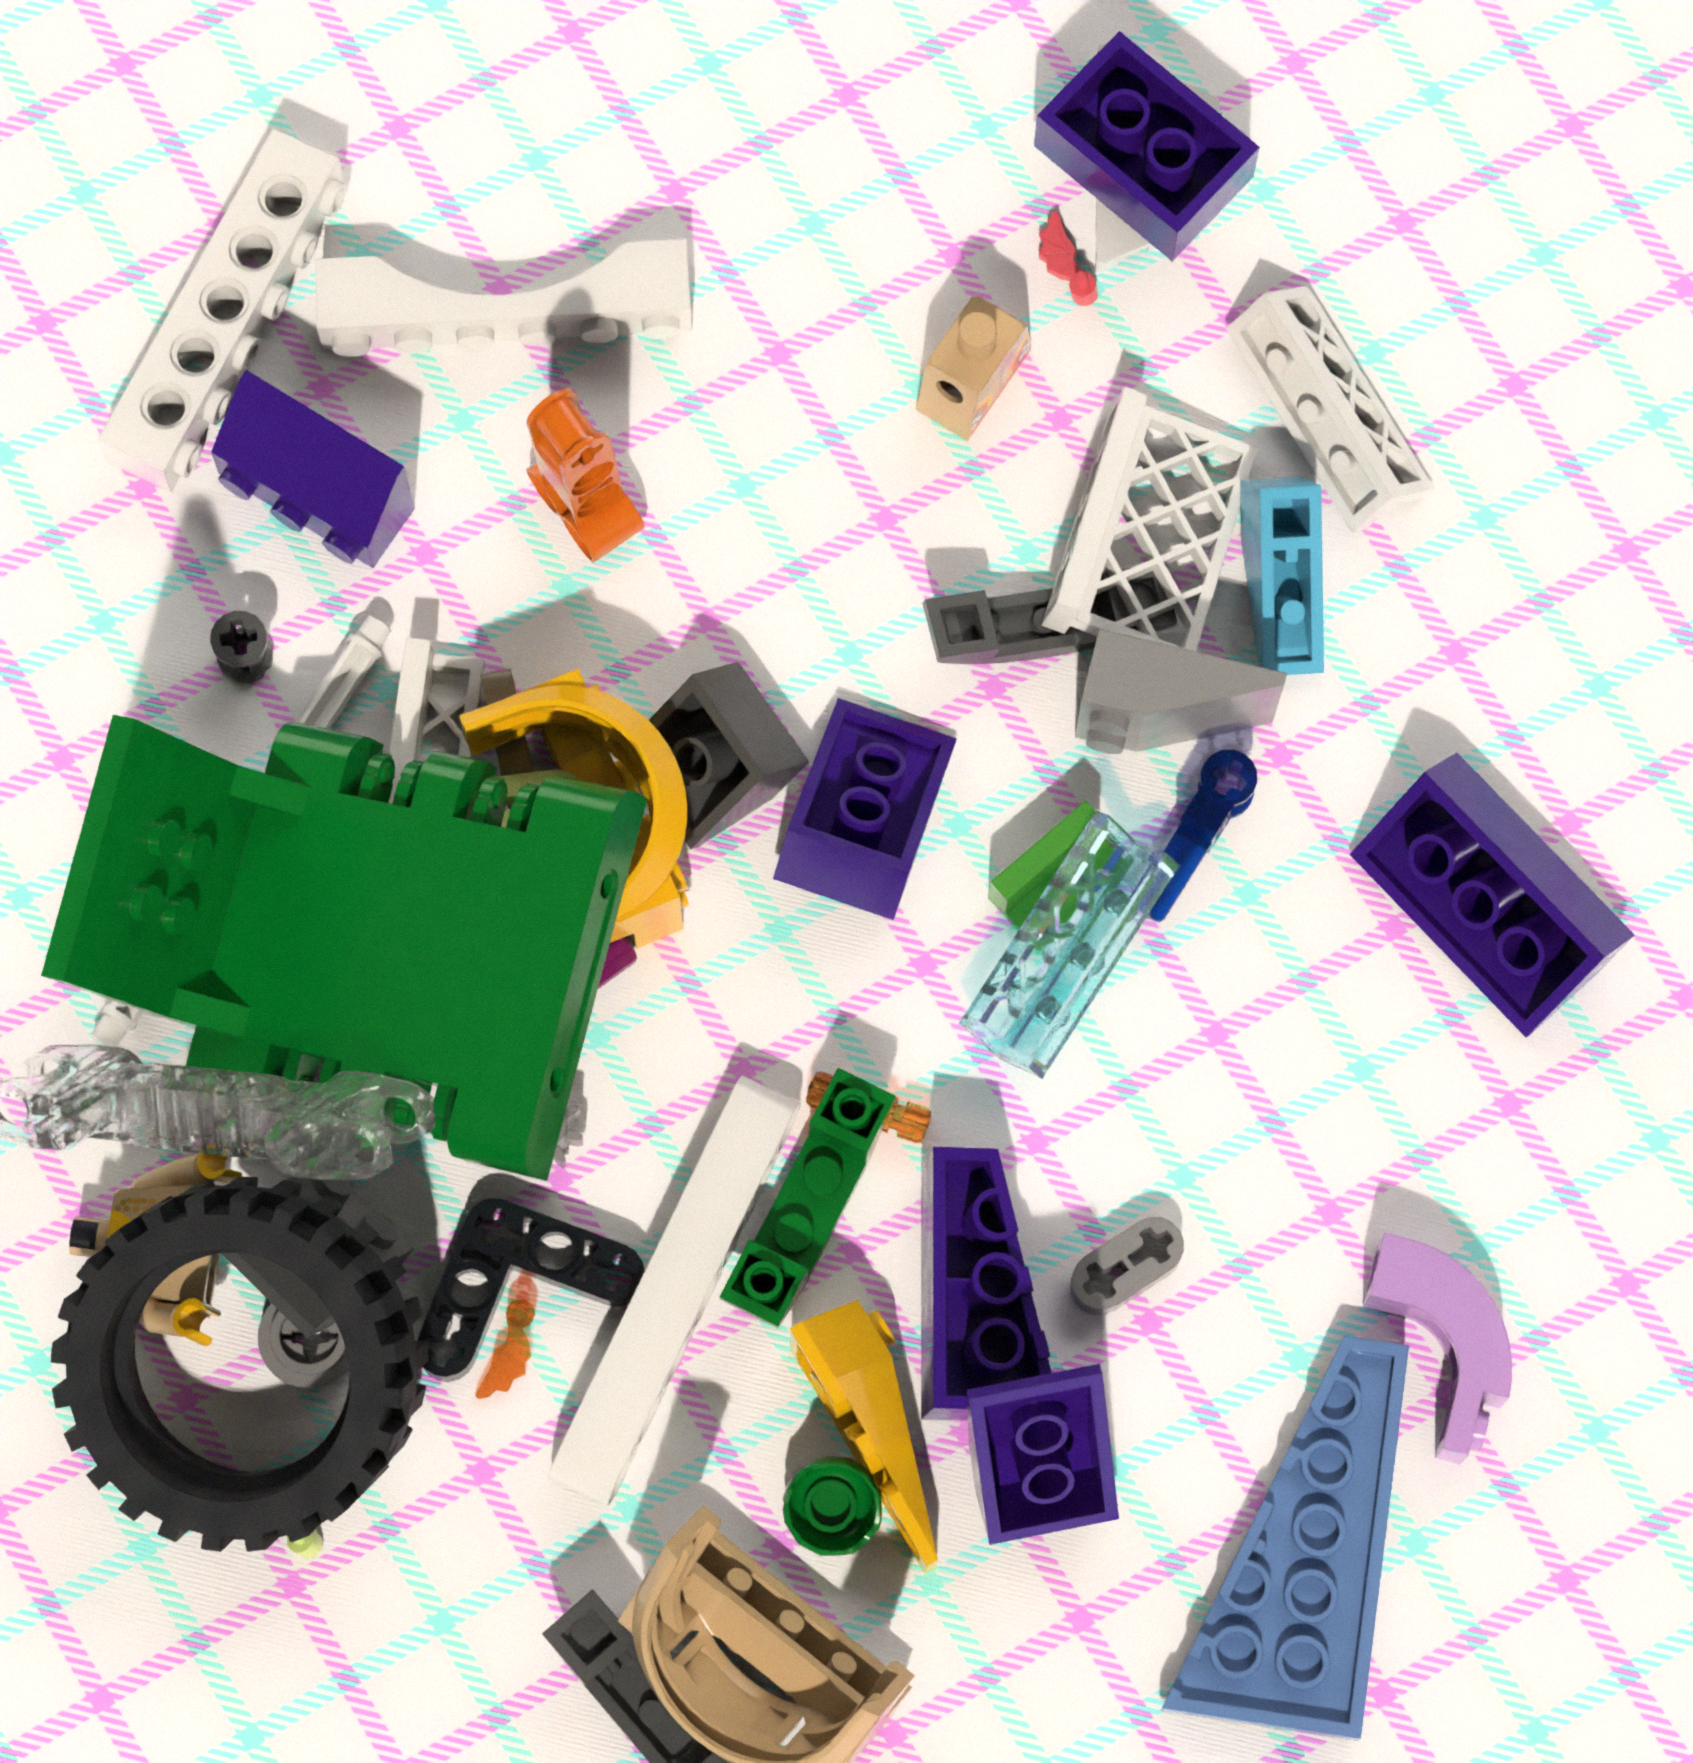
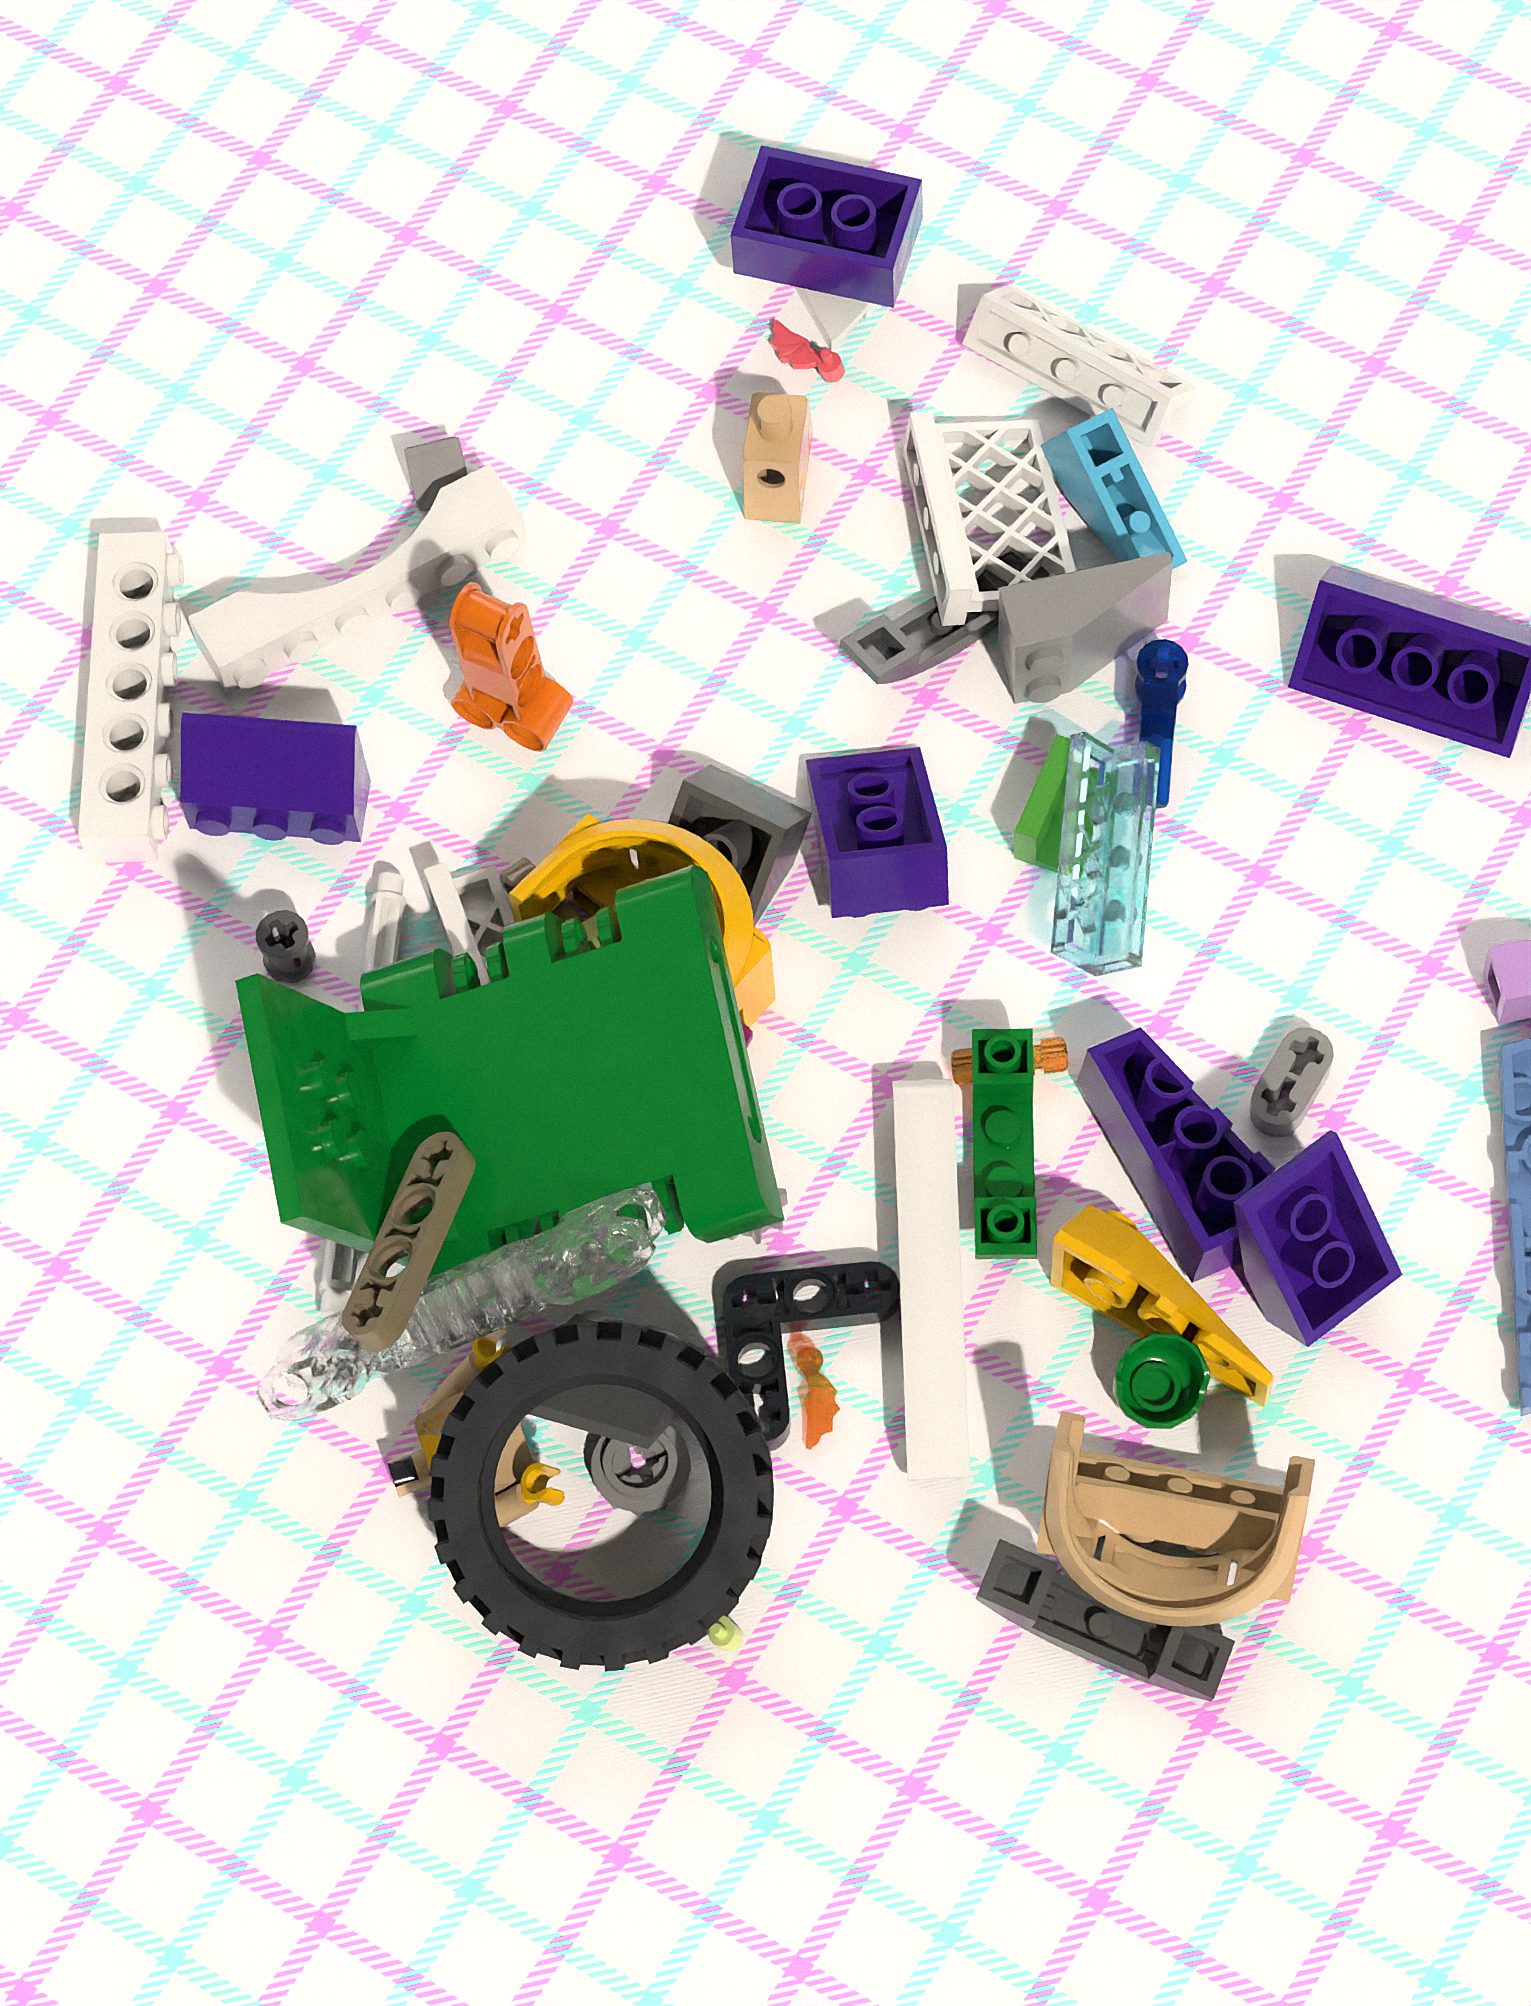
camera: 20 degrees left, 10 degrees down
none -> dark tan beam [342,1131,476,1352]
none -> light grey slope [404,436,468,511]

